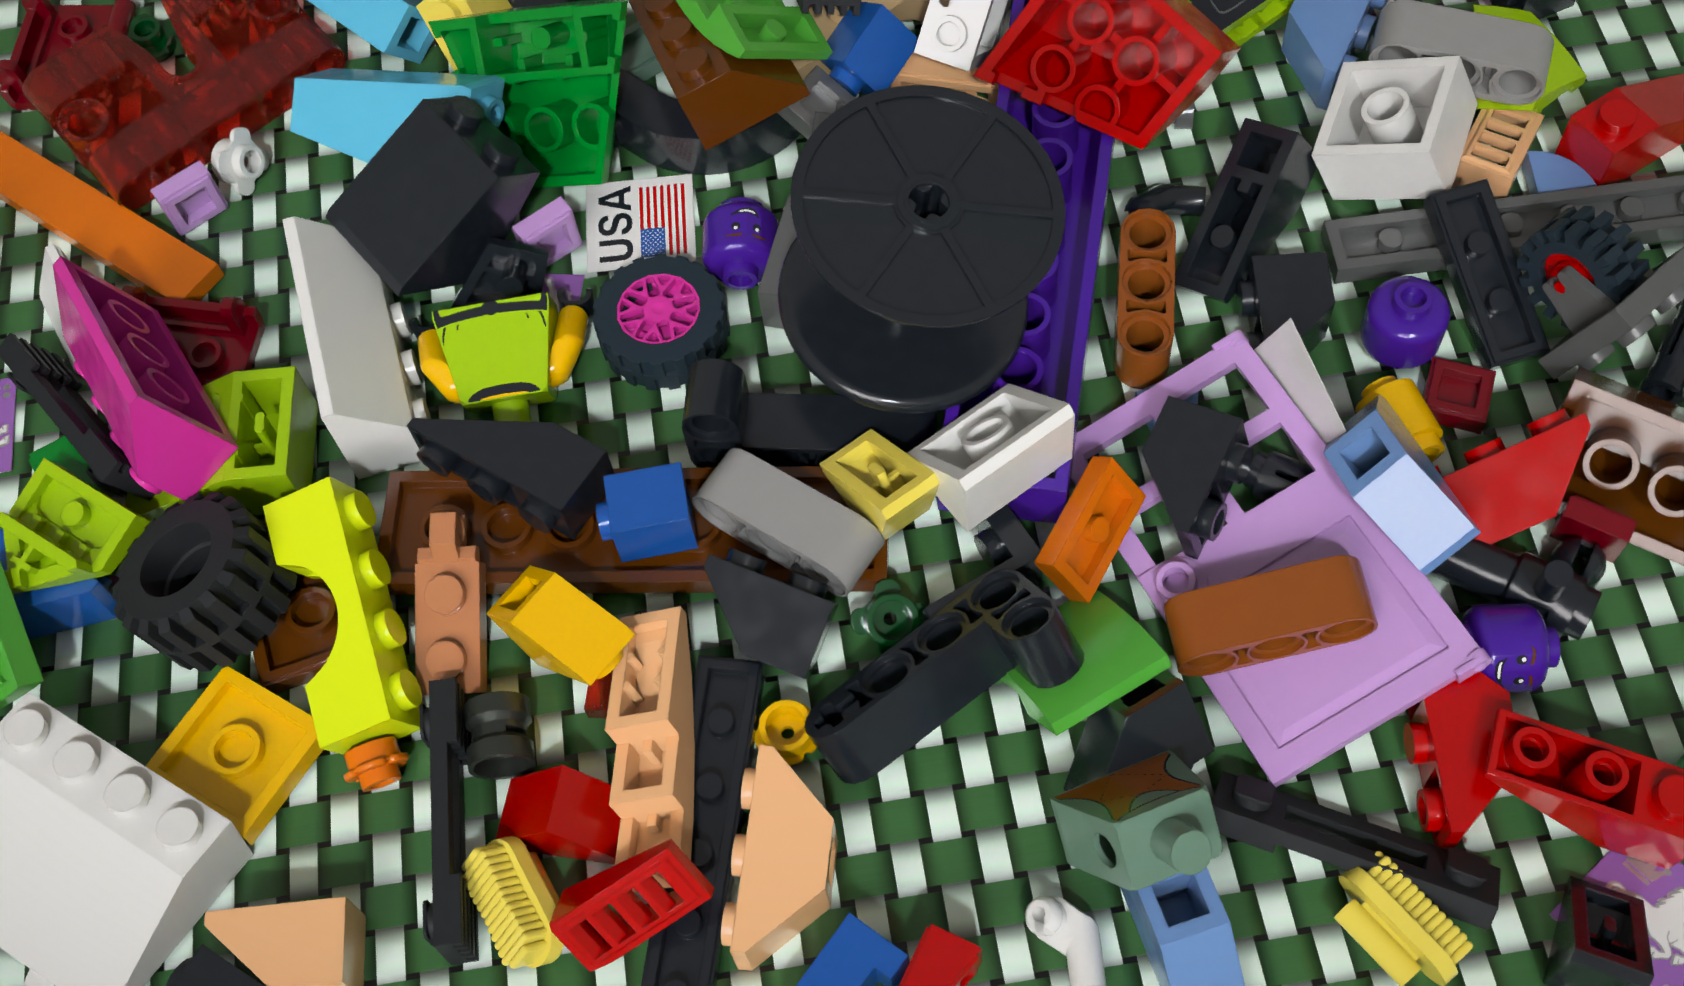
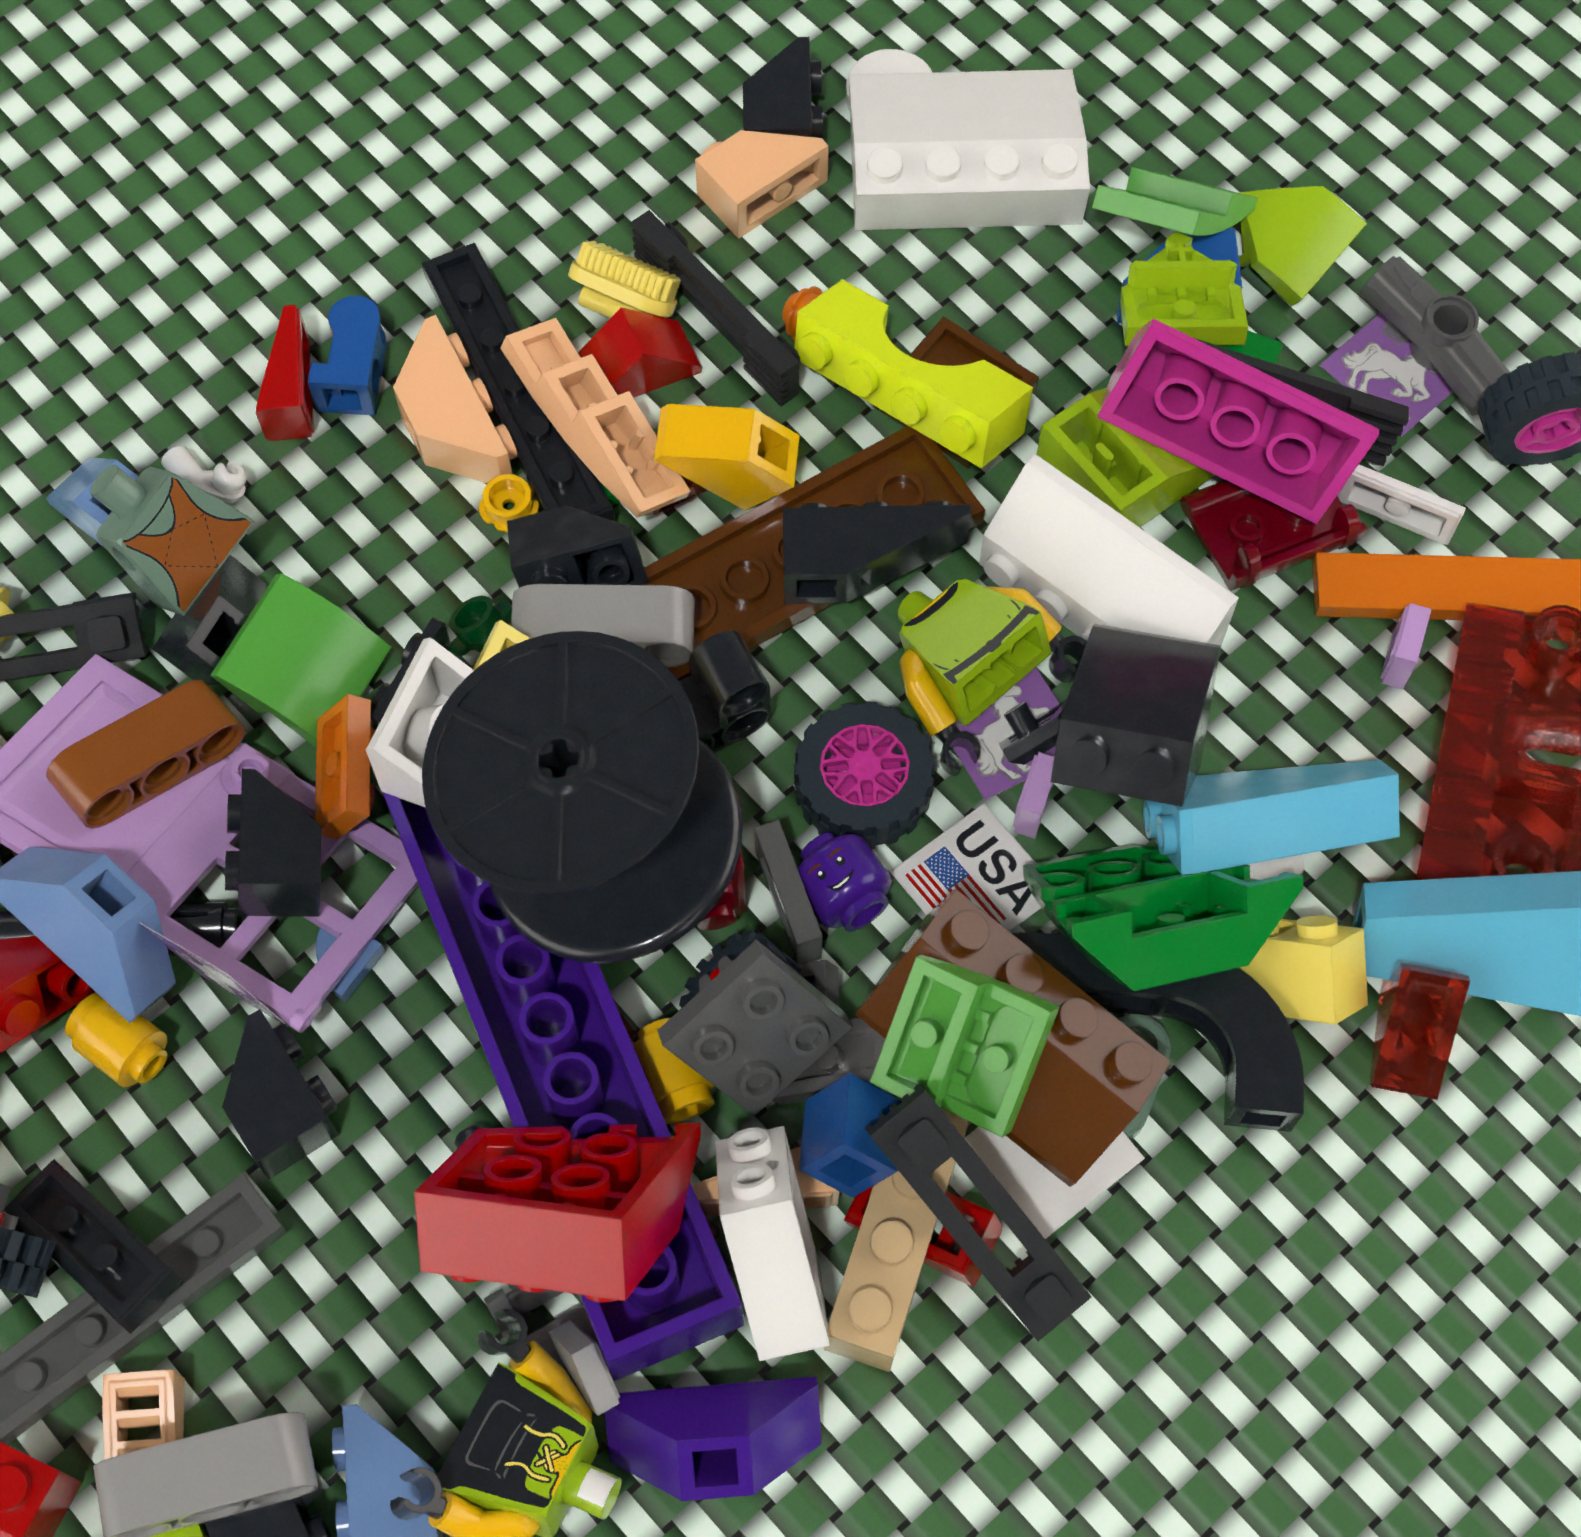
camera: 140 degrees right, 5 degrees up
black tyre [112,492,298,672] -> none
yellow plate [146,666,323,845] -> none
white plate [211,127,269,195] -> none
nougat hinge [415,512,487,696] -> none
pearl dark grey wheel [464,691,536,780] -> none
red slope [550,839,715,972] -> none
blue brick [596,462,698,563] -> none
black beam [804,569,1084,784] -> none
dark orange beam [1113,208,1176,389] -> none
black slope [1175,118,1317,304] -> none
white brick [1311,56,1478,200] -> none
dark purple head [1360,276,1451,369] -> none
dark red tile [1422,357,1496,434] -> none
medium blue tile [1522,151,1597,194] -> none

